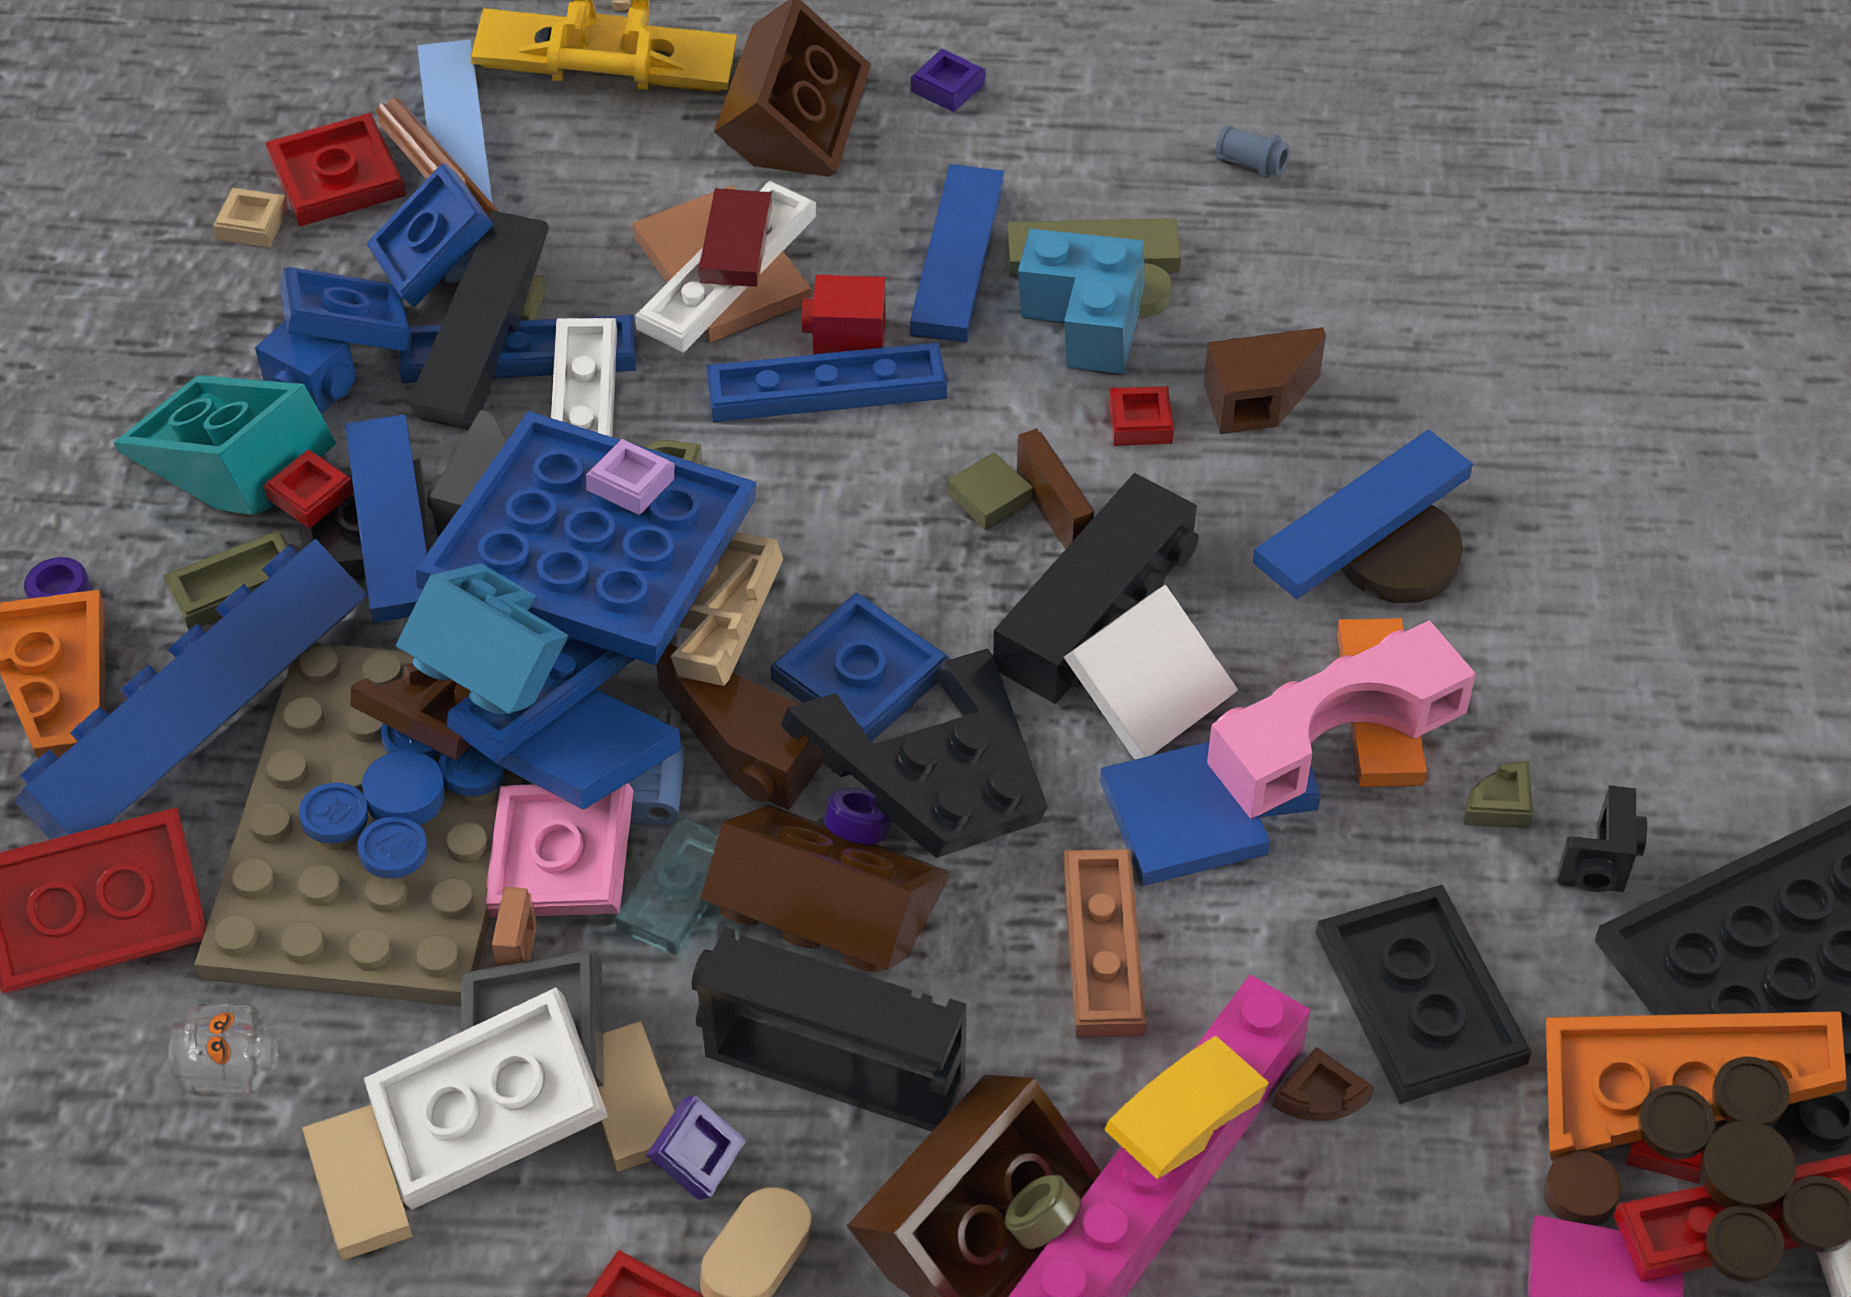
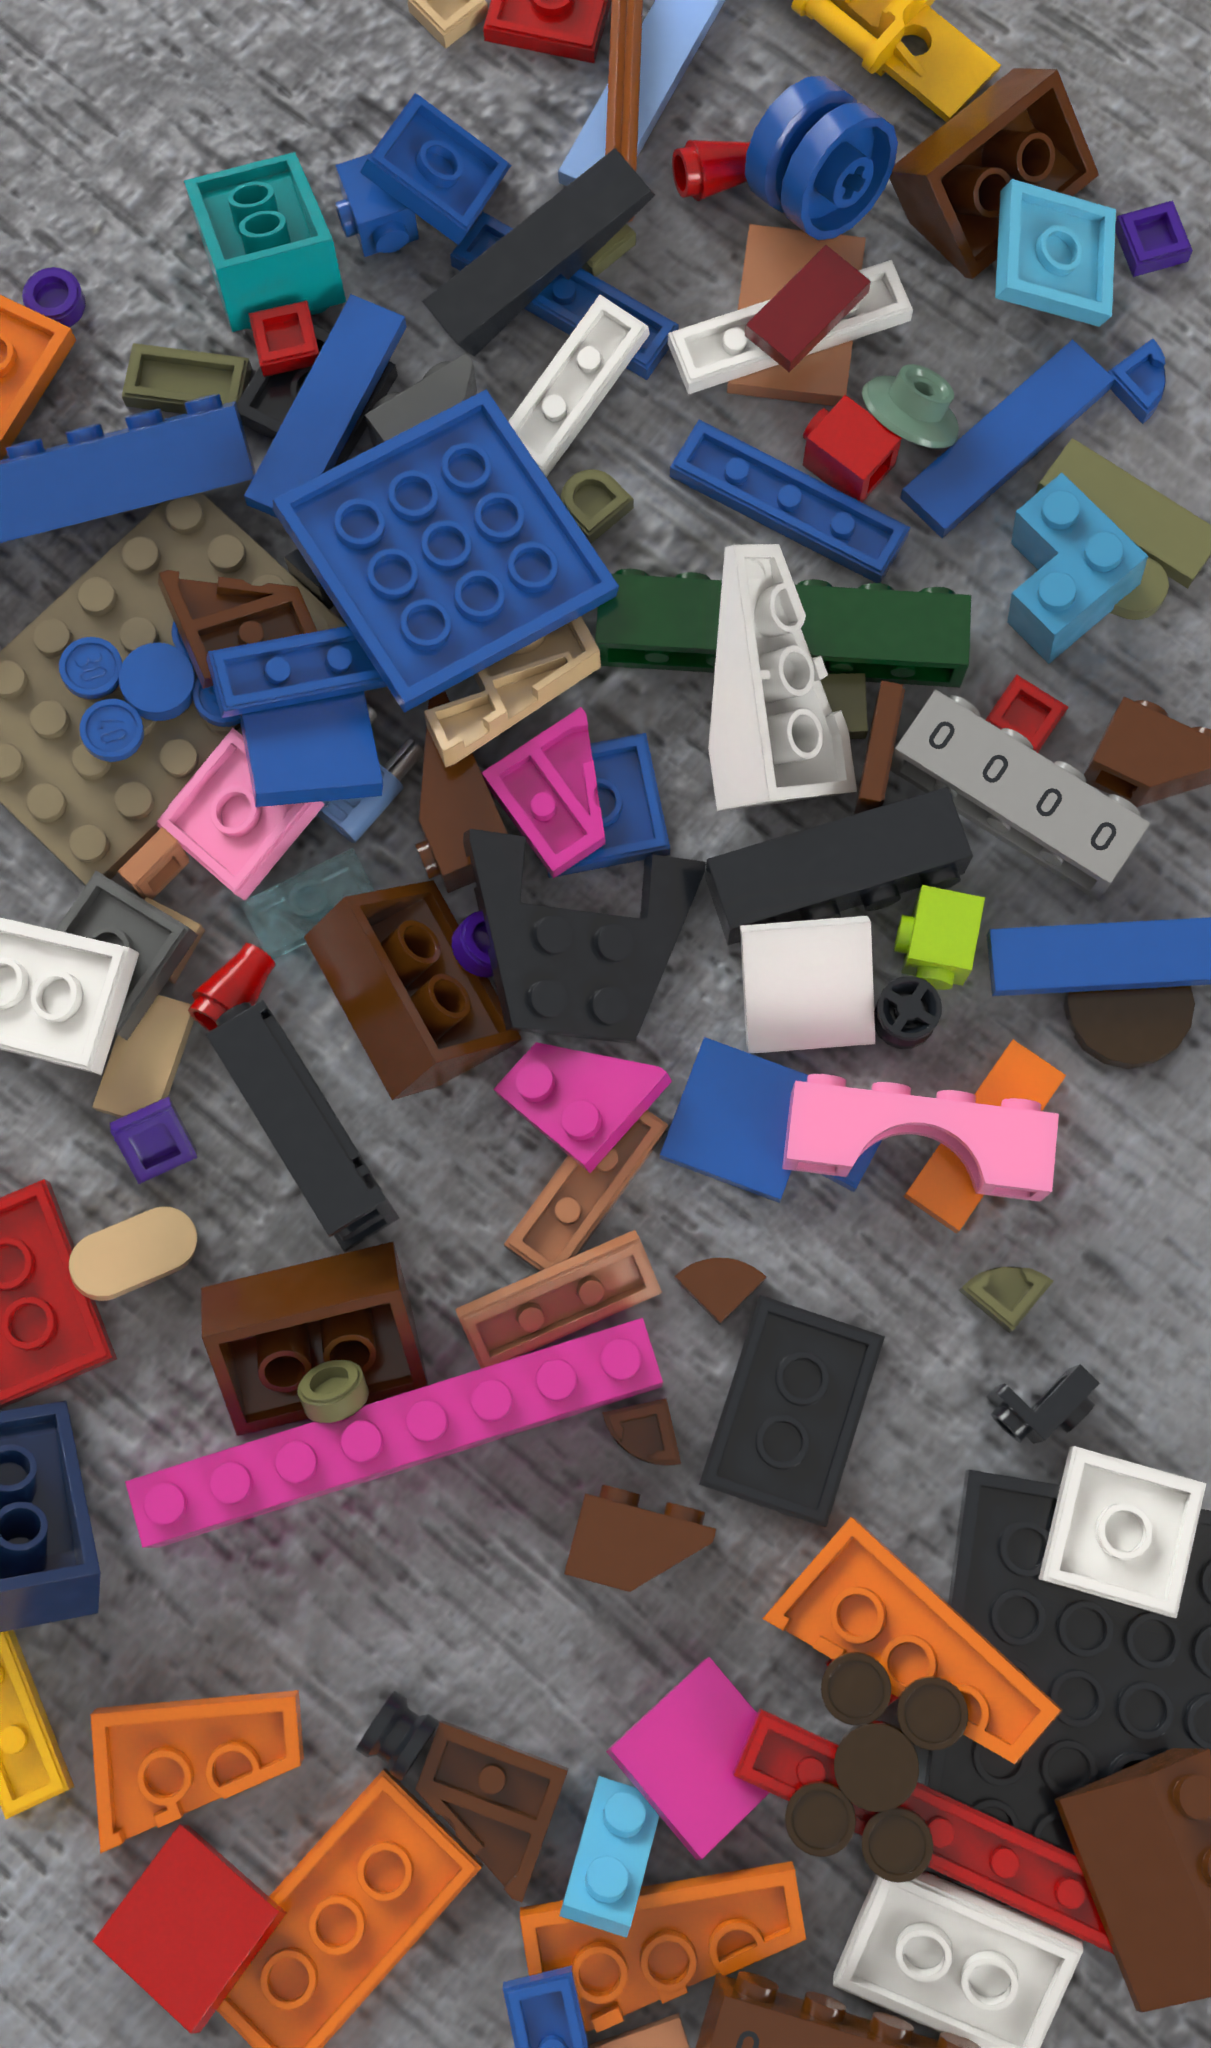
camera: 40 degrees right, 25 degrees up
blue tile [367,163,494,307] -> none
dark azure brick [395,563,569,714] -> none
lavender tile [586,439,675,515] -> none
yellow slope [1104,1036,1269,1179] -> none
reddish brown tile [1543,1150,1621,1226] -> none
none -> red cone [188,943,276,1032]
none -> nougat tile [455,1230,662,1369]
none -> dark pink wing [481,707,605,879]
none -> dark pink wing [493,1042,672,1173]
none -> reddish brown slope [564,1484,716,1592]
none -> dark green brick [595,568,971,688]
none -> red cone [672,140,750,201]
none -> reddish brown tile [674,1258,767,1325]
none -> white wedge [708,544,857,811]
none -> blue wheel [745,76,898,240]
none -> sand green piece [862,364,959,448]
none -> black wheel [874,976,942,1049]
none -> light grey brick [890,689,1150,901]
none -> lime brick [894,885,985,990]
none -> medium azure plate [995,179,1116,327]
none -> white tile [1039,1446,1206,1618]
none -> blue tile [1108,338,1166,424]

